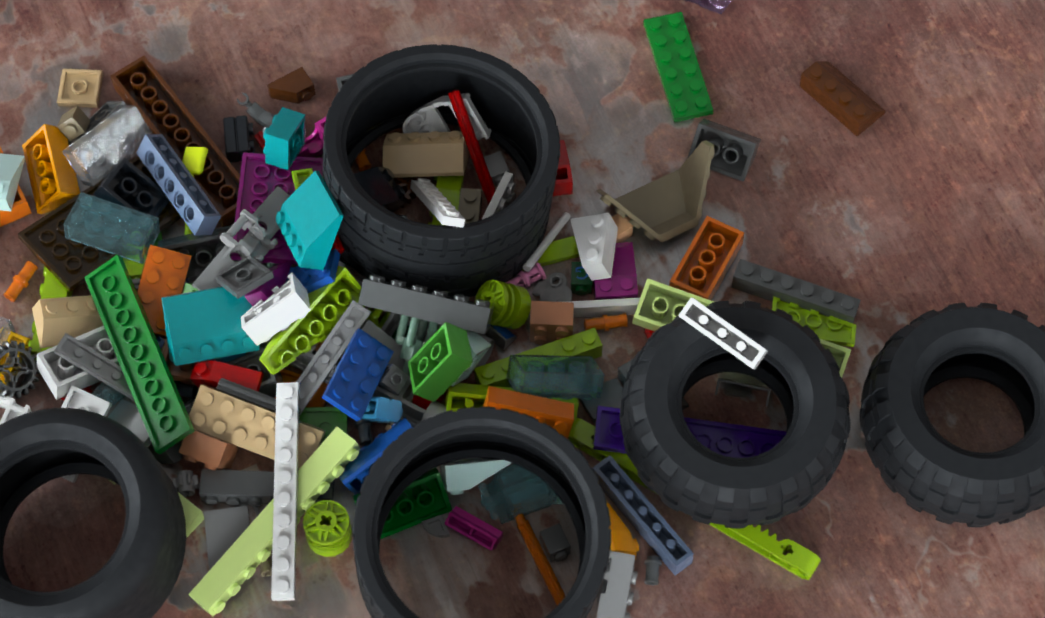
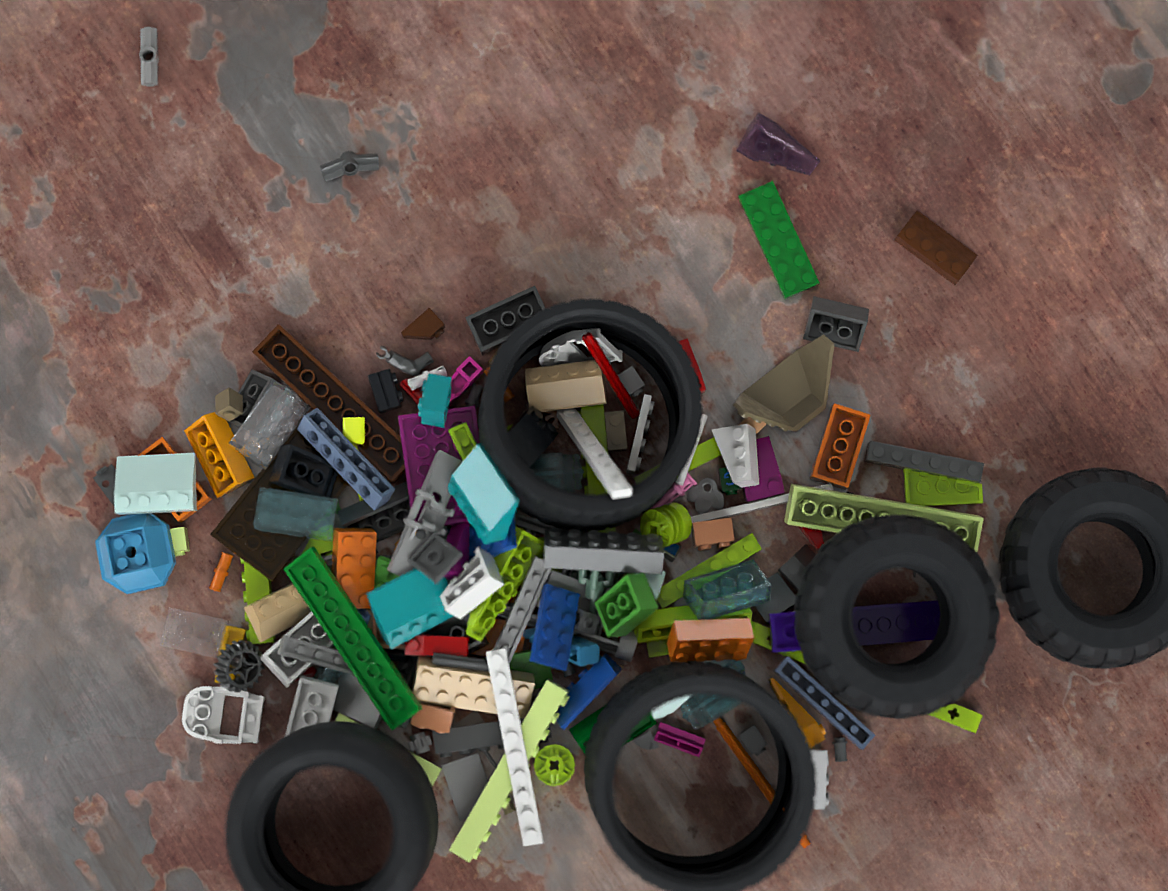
camera: 15 degrees left, 20 degrees up
tan tile [57,69,103,108] -> none
orange pin [584,313,628,331] -> none
white brick [678,297,768,369] -> none

